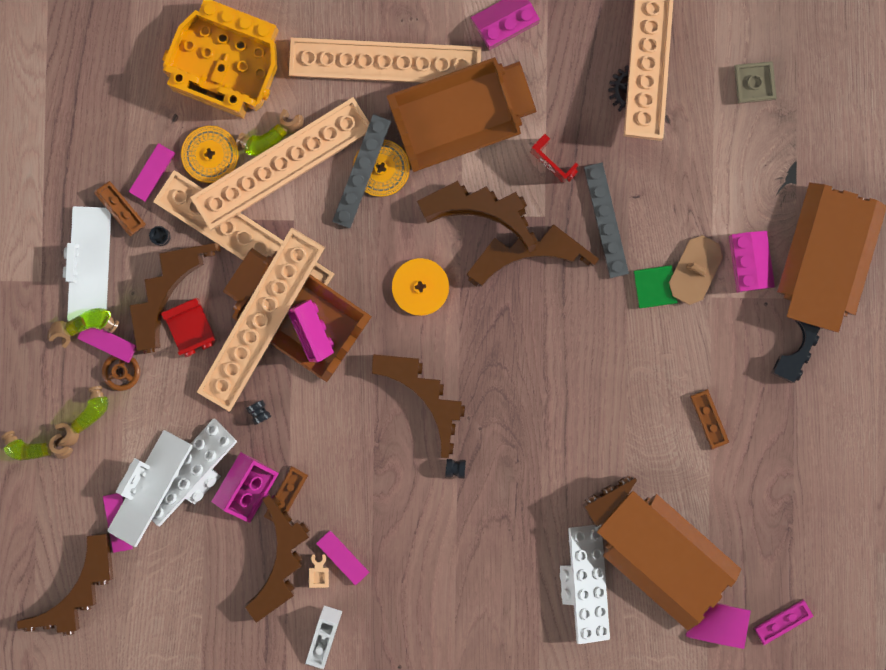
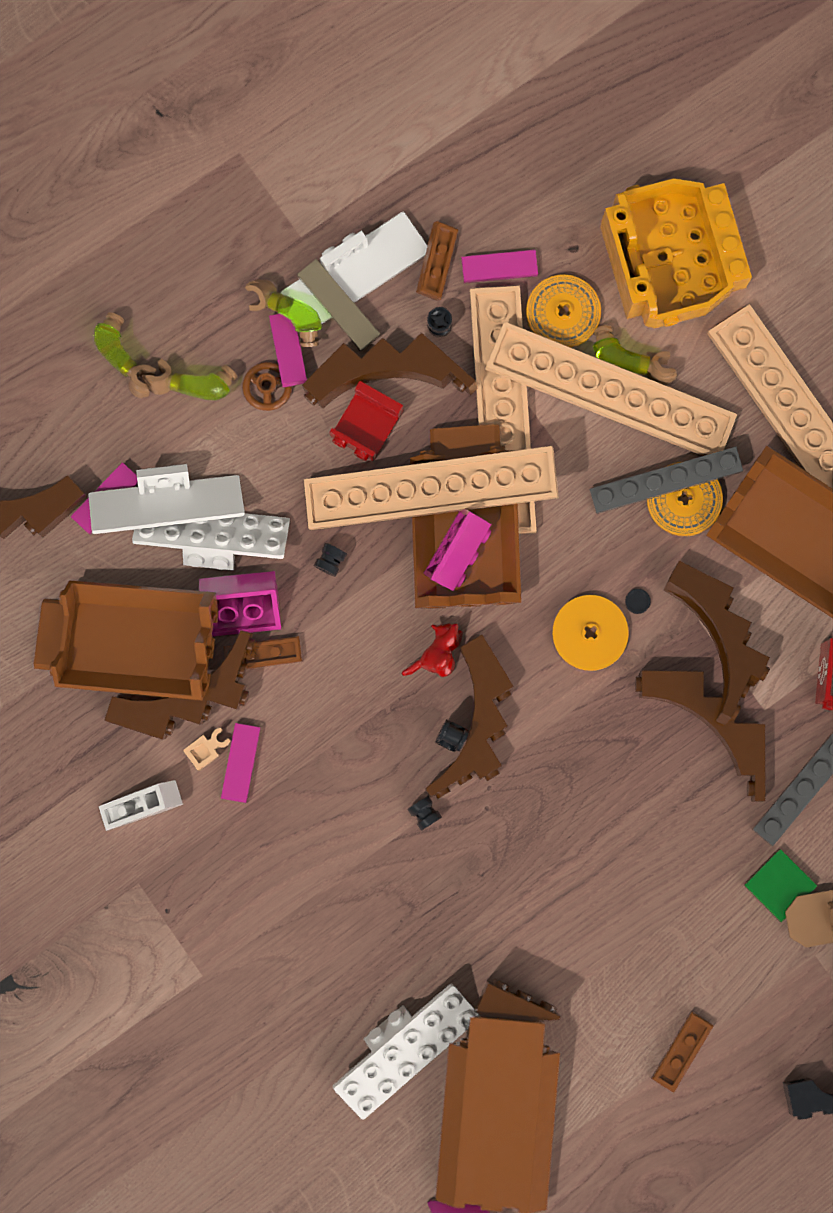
camera: 55 degrees right, 5 degrees down
none -> dark orange panel [33,580,218,700]
none -> dark tan tile [297,259,380,351]
none -> red animal [401,623,463,677]
none -> black piece [435,719,469,752]
none -> black piece [625,589,651,614]

